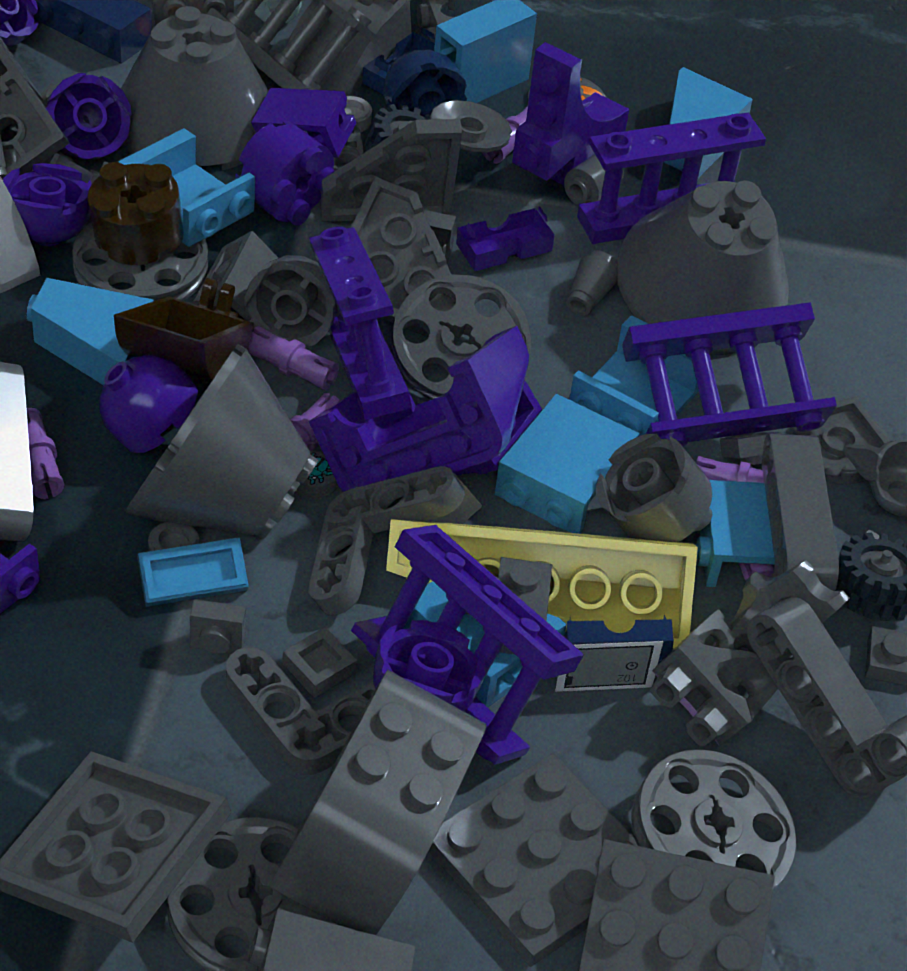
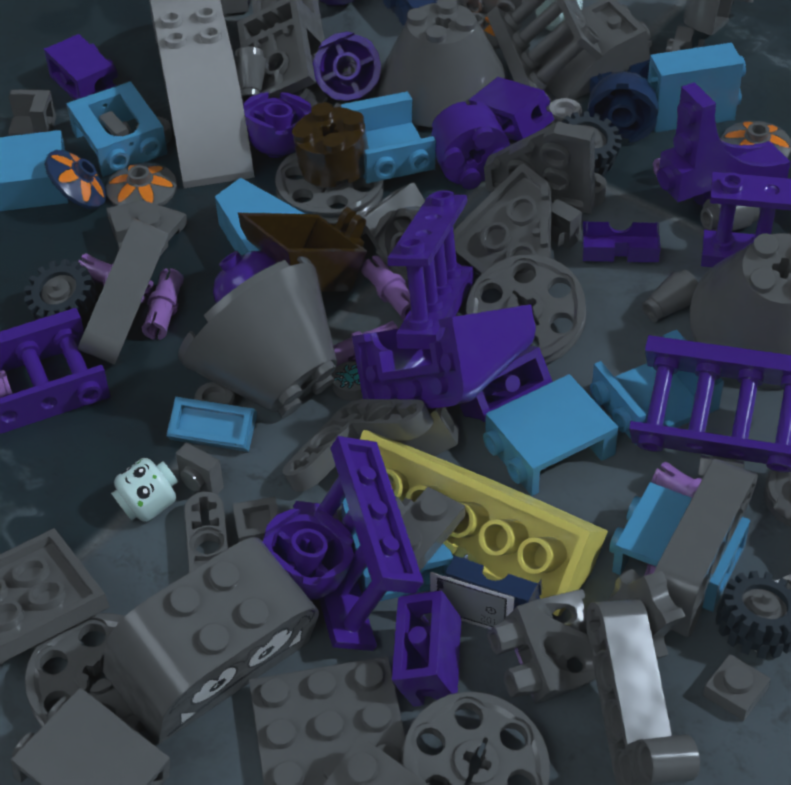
camera: 35 degrees right, 0 degrees up
dark grey dish [430,100,512,152] -> none
dark grey brick [596,434,712,542] -> none
none -> light aqua head [111,458,178,522]
none -> dark purple brick [392,590,461,707]

